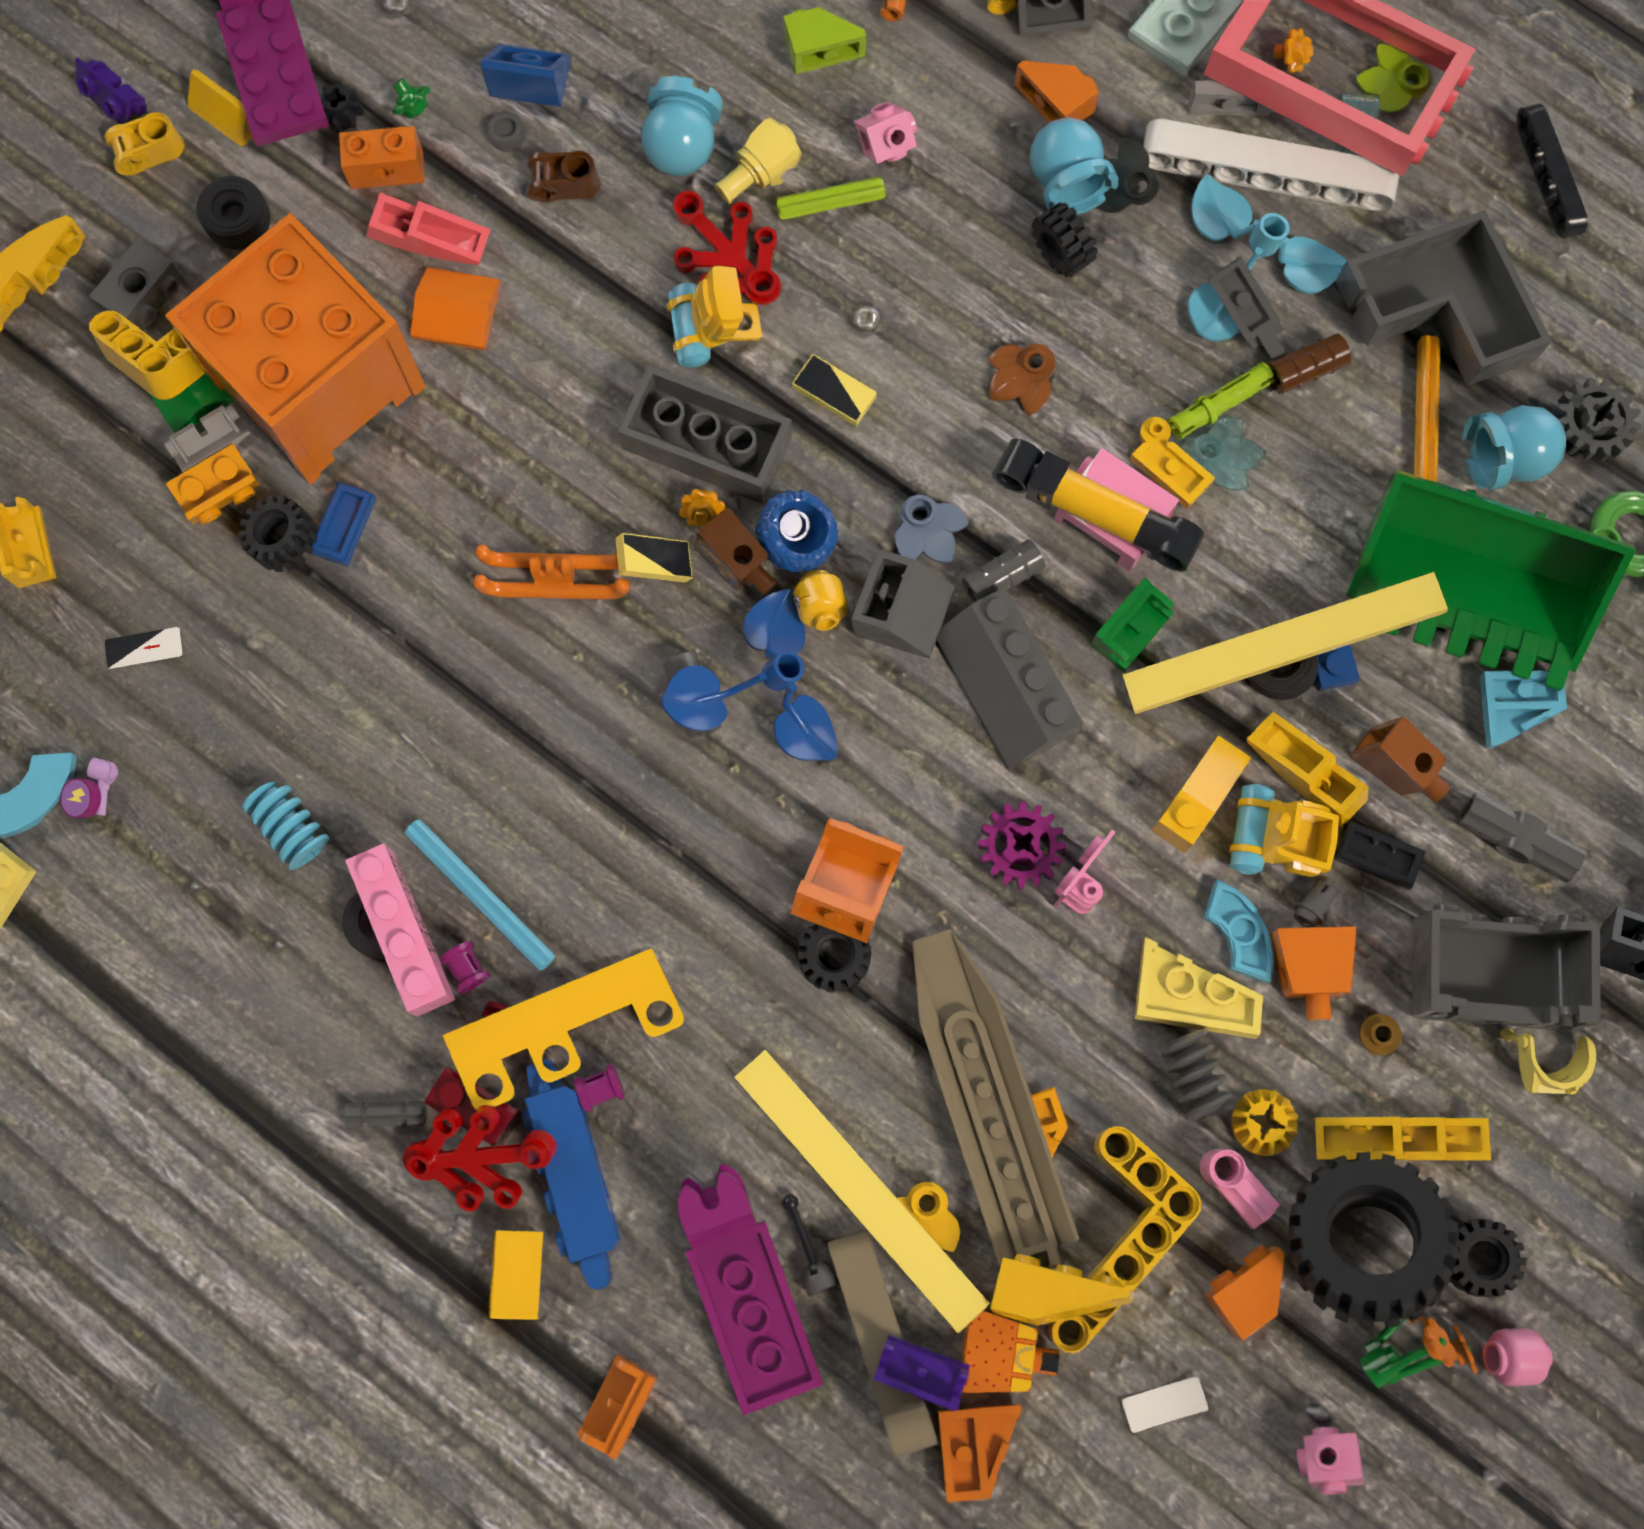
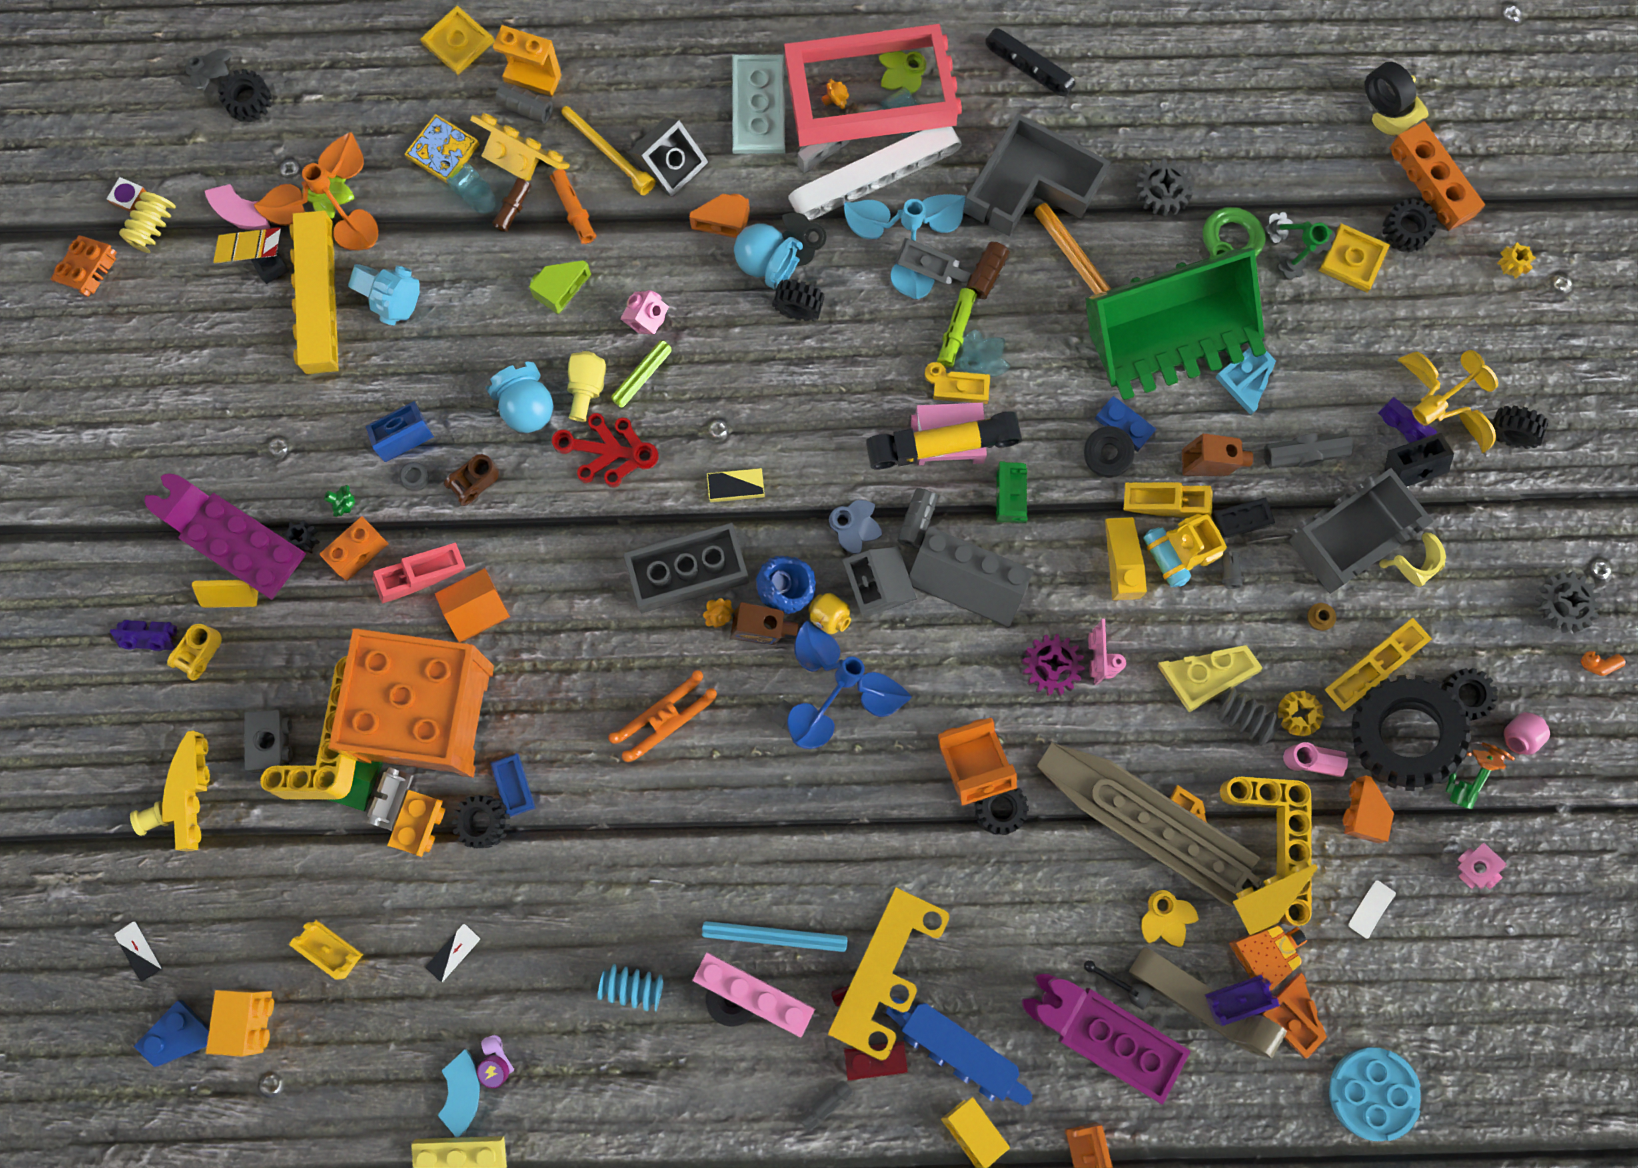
camera: 40 degrees left, 0 degrees up
black tyre [197,176,271,250] -> none
red plant [403,1105,557,1212] -> none
magenta bush [439,941,491,995] -> none
magenta bush [573,1063,626,1113] -> none
tile [615,533,693,582] -> none
yellow piece [667,266,762,368] -> none
light yellow tile [734,1050,990,1334] -> none
dark orange plate [988,344,1056,416] -> none
light yellow tile [1123,572,1448,714] -> none
medium azure tile [1203,880,1274,984] -> none
orange torso [1270,926,1356,1021] -> none
medium azure tile [1463,405,1566,491] -> none

